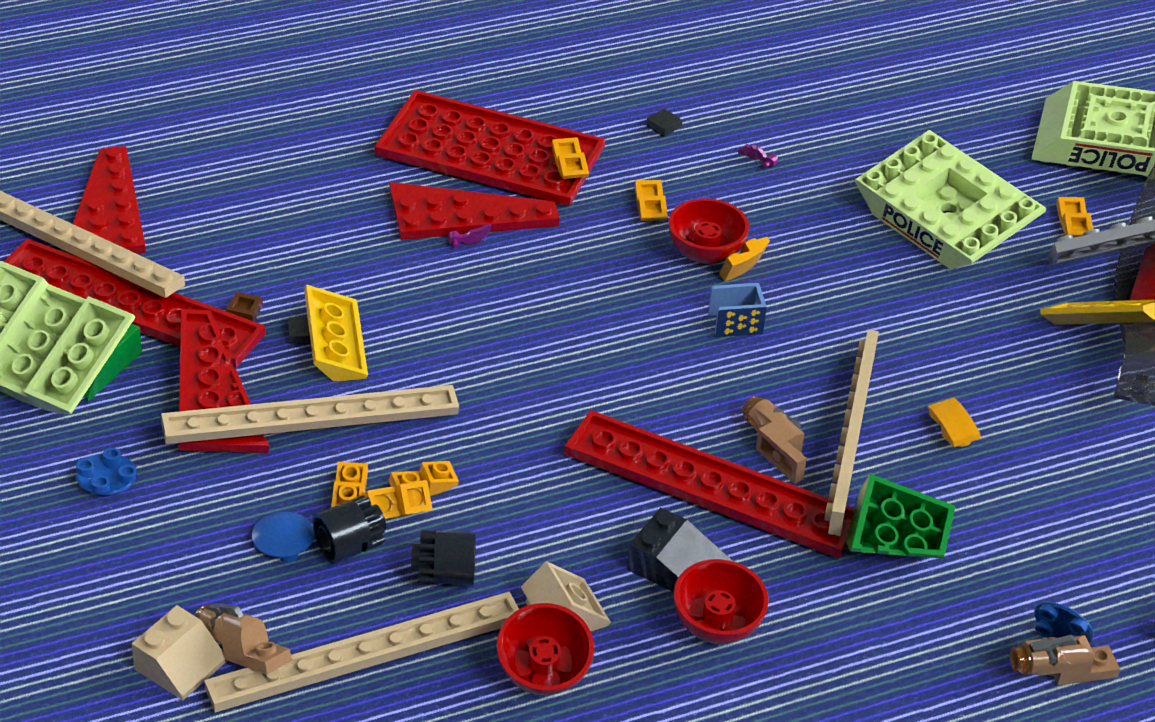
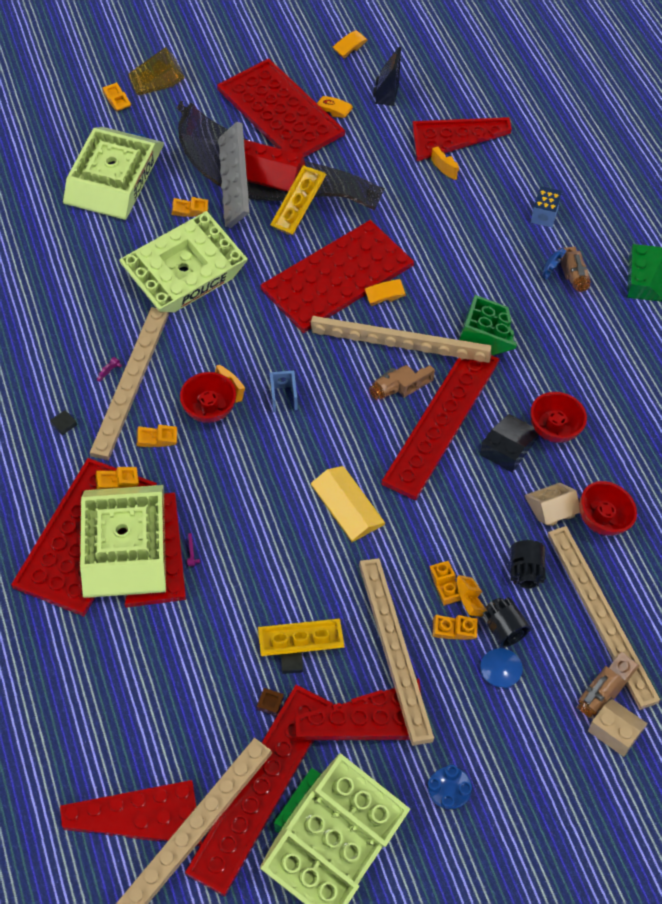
camera: 85 degrees left, 15 degrees up
none -> yellowish green slope [80,485,166,598]
none -> tan plate [90,307,169,461]
none -> red plate [260,220,414,333]
none -> yellow slope [311,466,385,542]

